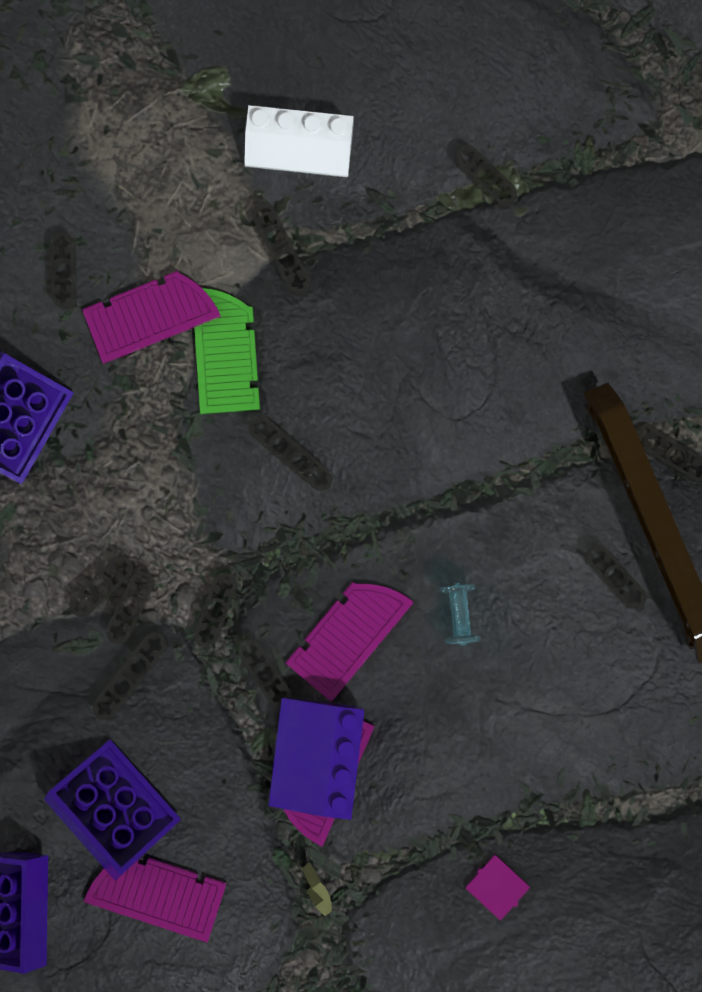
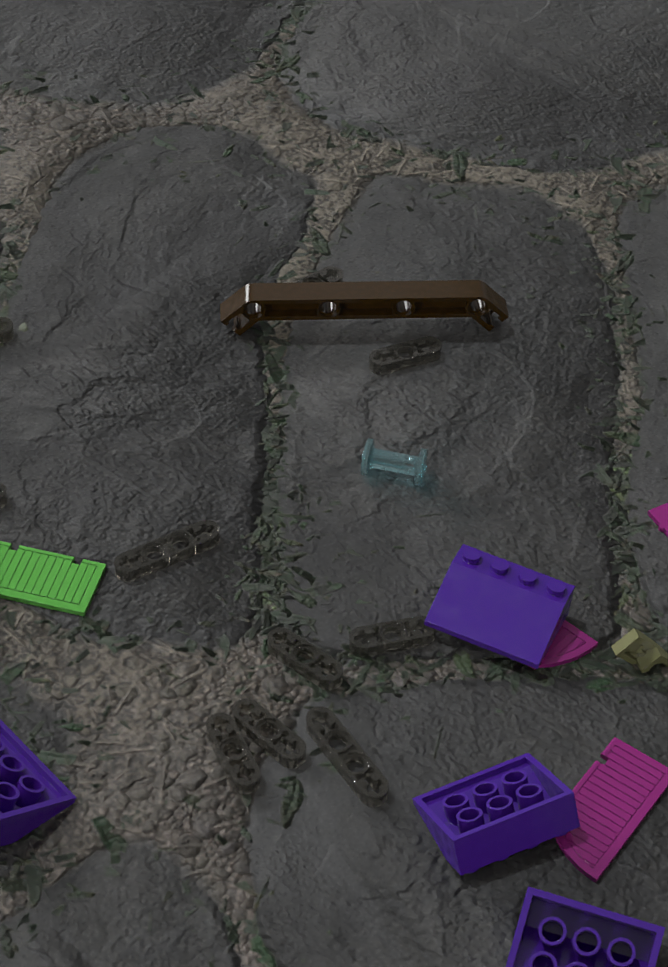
camera: 75 degrees left, 40 degrees down
magenta piece [285,582,414,702] -> none

